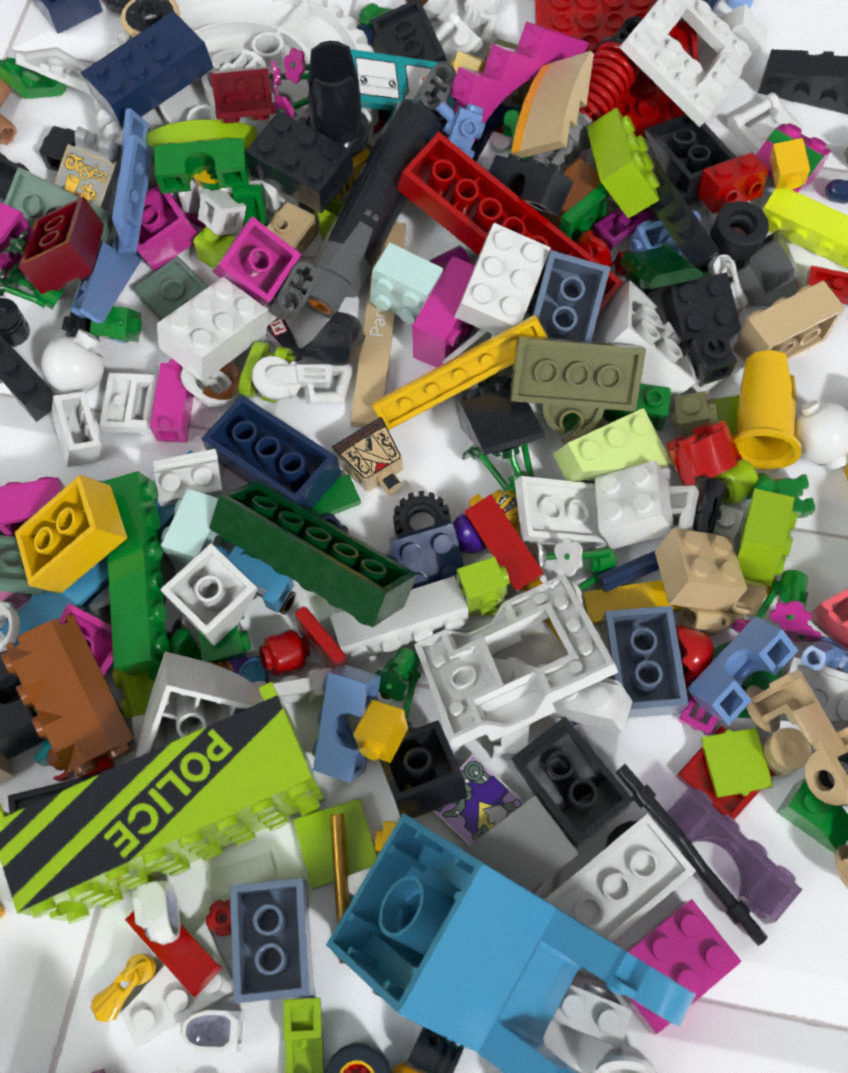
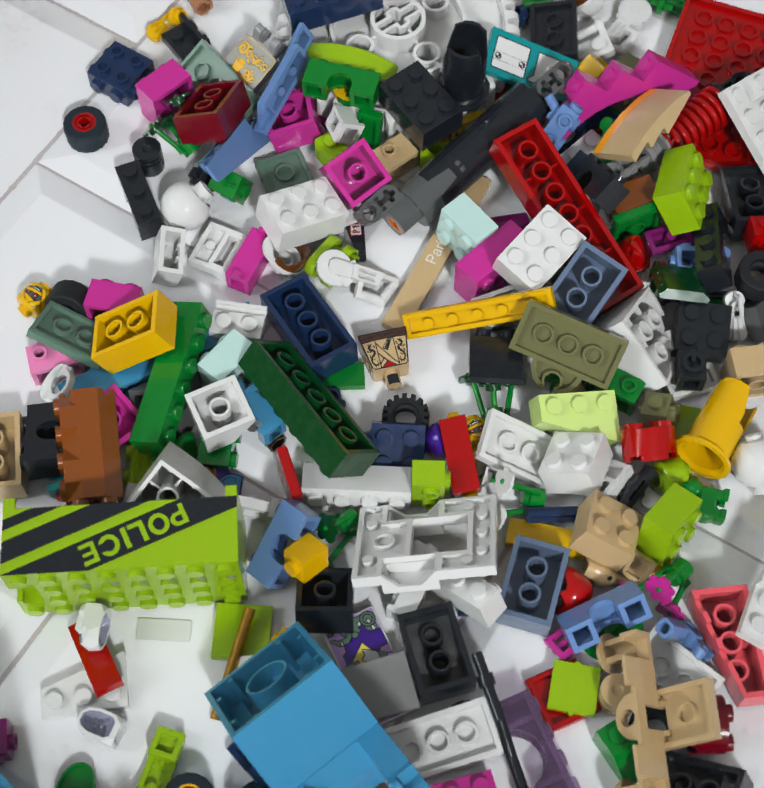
camera: 20 degrees right, 5 degrees down
black brick [38,125,75,172] -> none
yellow piece [90,953,156,1023] -> none
red plate [206,900,231,937] -> none
dark red bracket [210,66,275,123] -> none
sand blue brick [230,878,314,1003] -> none
red head [259,629,310,677] -> none
dark pink plant [269,48,310,118] -> none
black helmet [295,312,365,365] -> none

